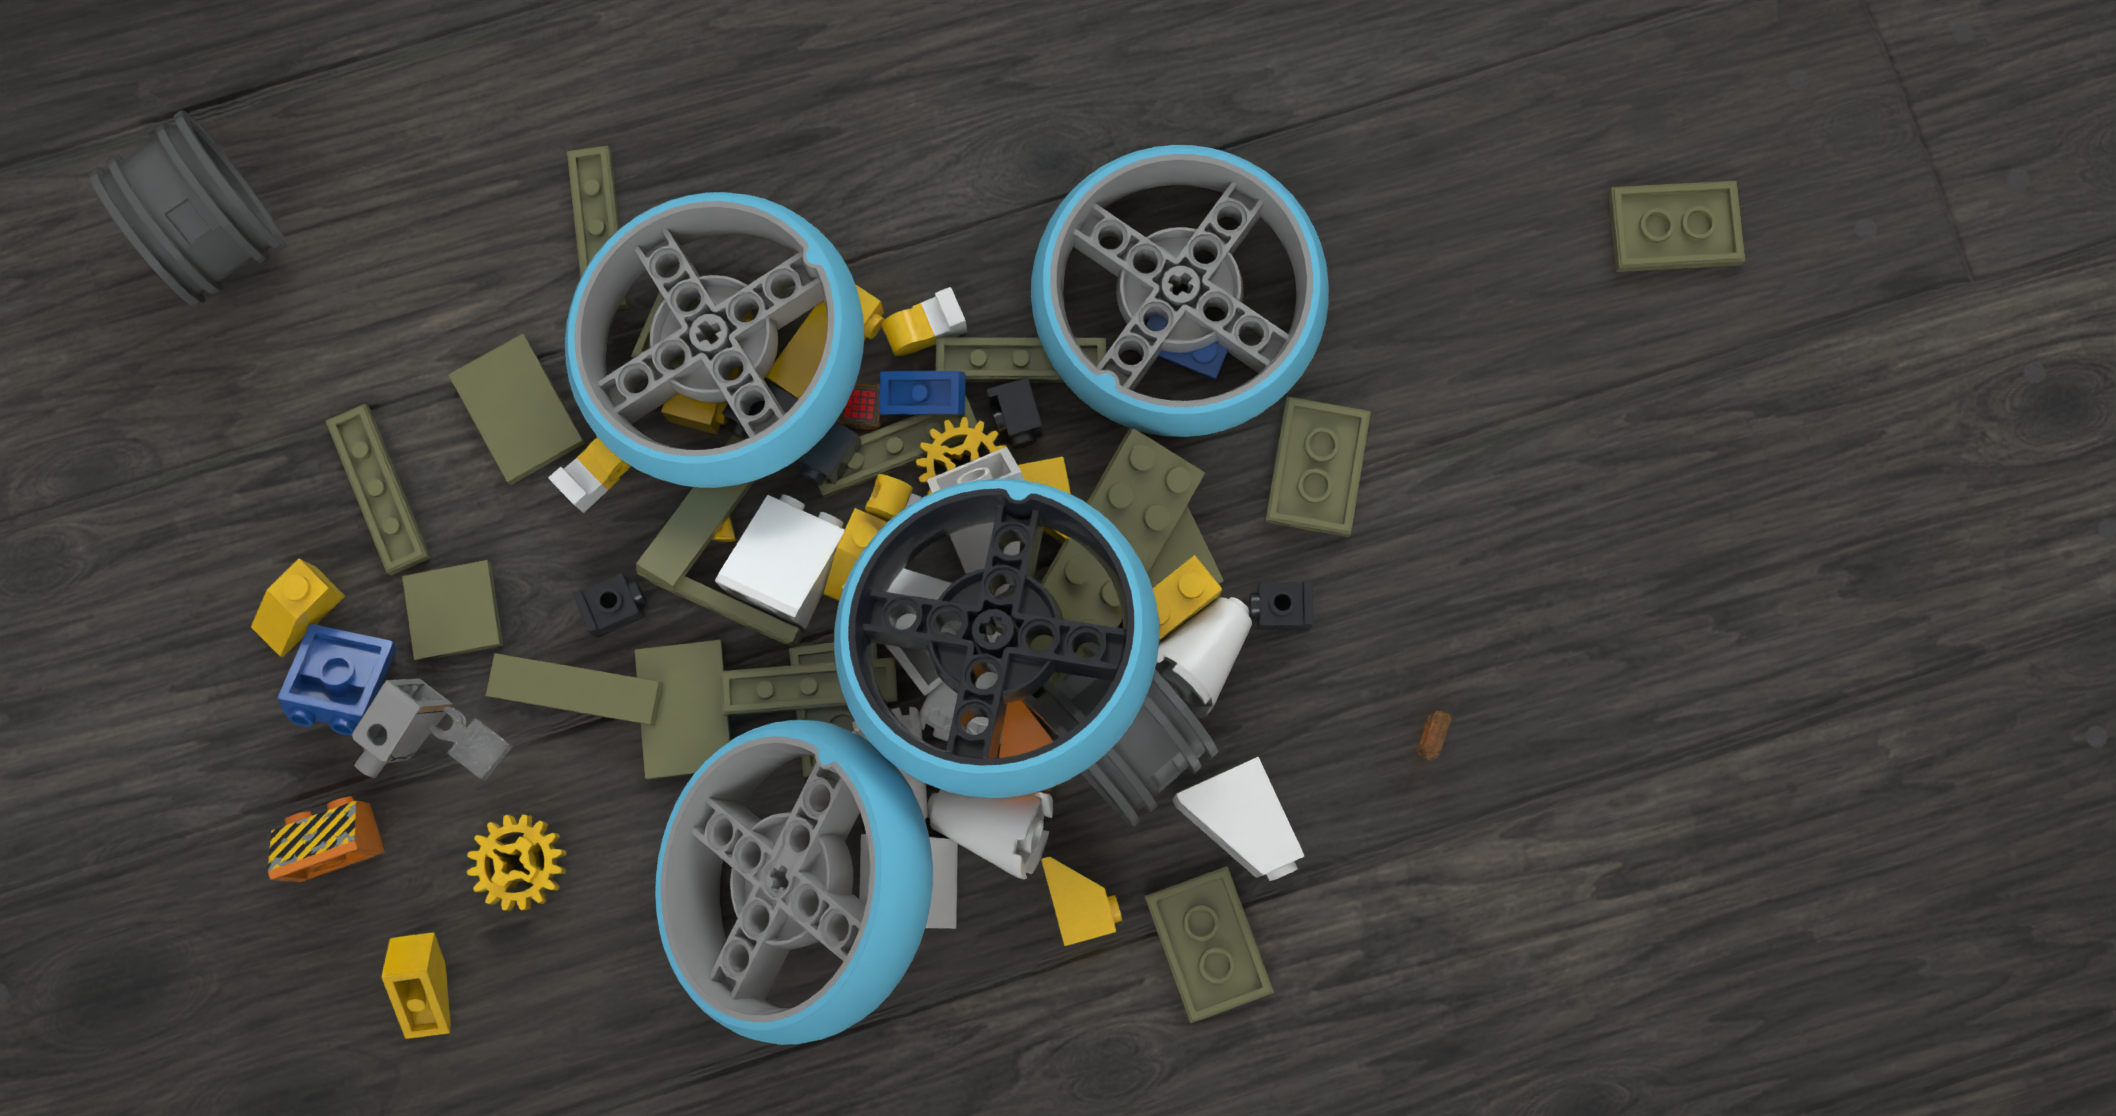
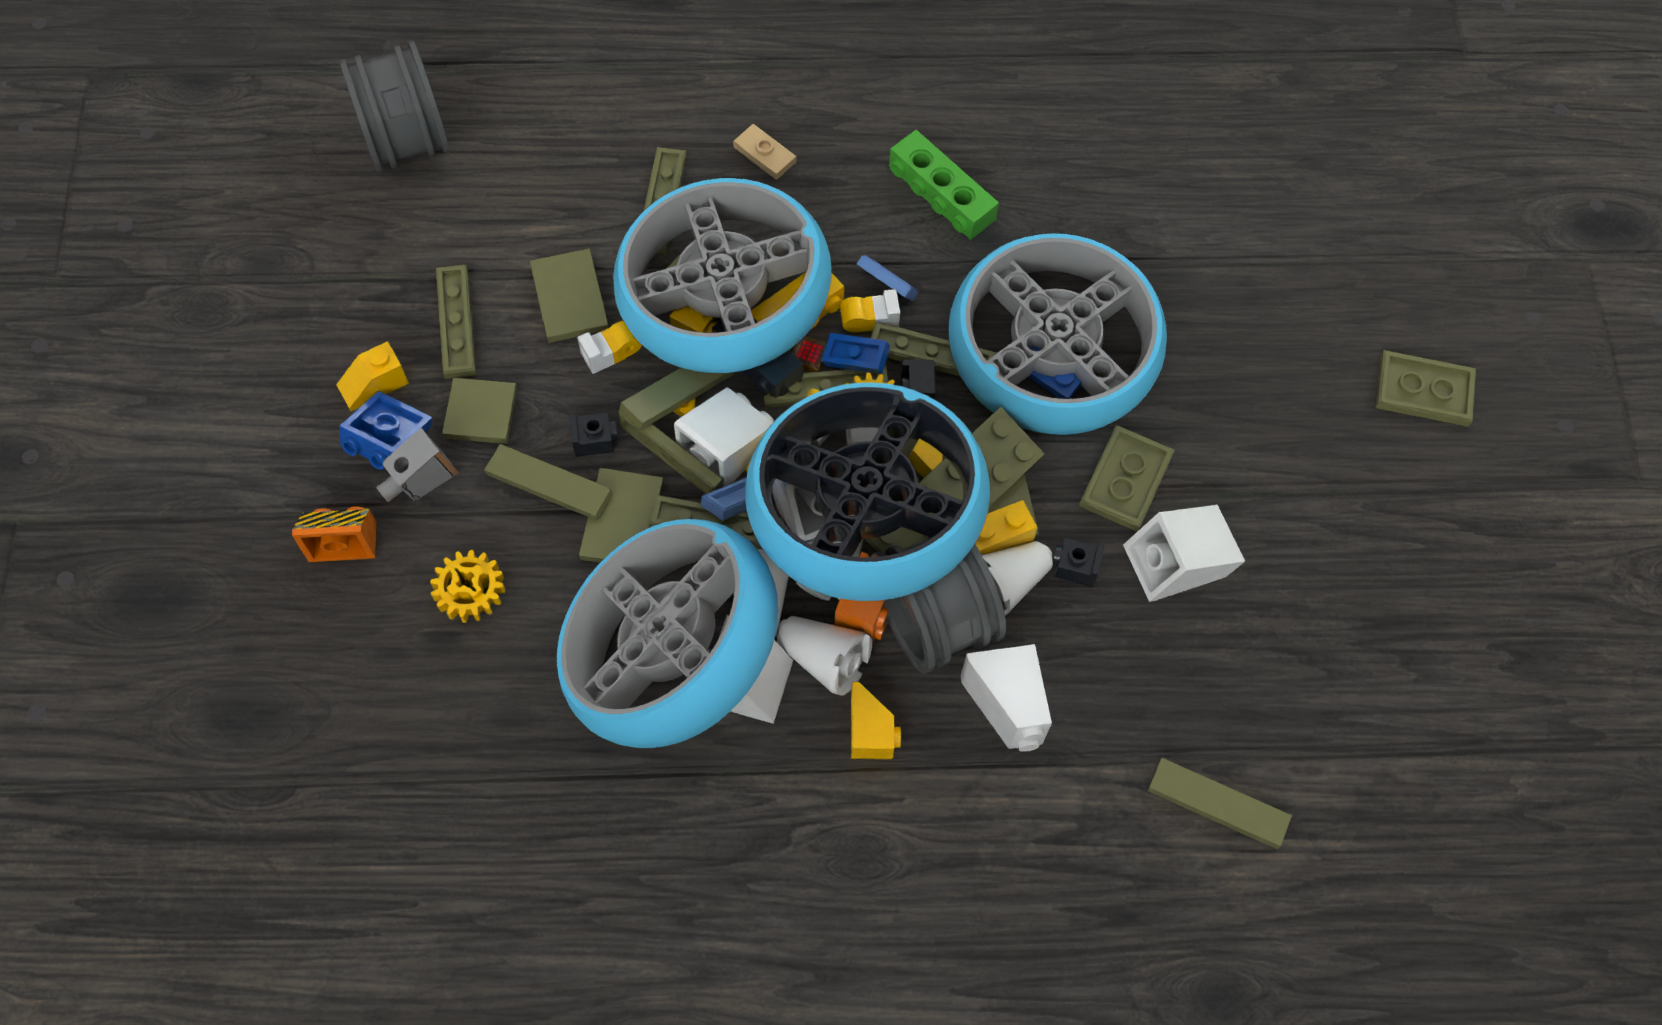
camera: 10 degrees right, 15 degrees down
yellow slope [381,932,451,1039] -> none
clear plate [429,706,513,781] -> none
olive tile [1144,866,1274,1023] -> none
clear orange tile [1417,710,1452,760] -> none
none -> medium blue tile [701,477,747,521]
none -> tan plate [733,124,796,180]
none -> medium blue tile [857,255,918,301]
none -> bright green brick [889,130,999,240]
none -> white slope [1123,505,1245,602]
none -> olive tile [1147,757,1292,849]

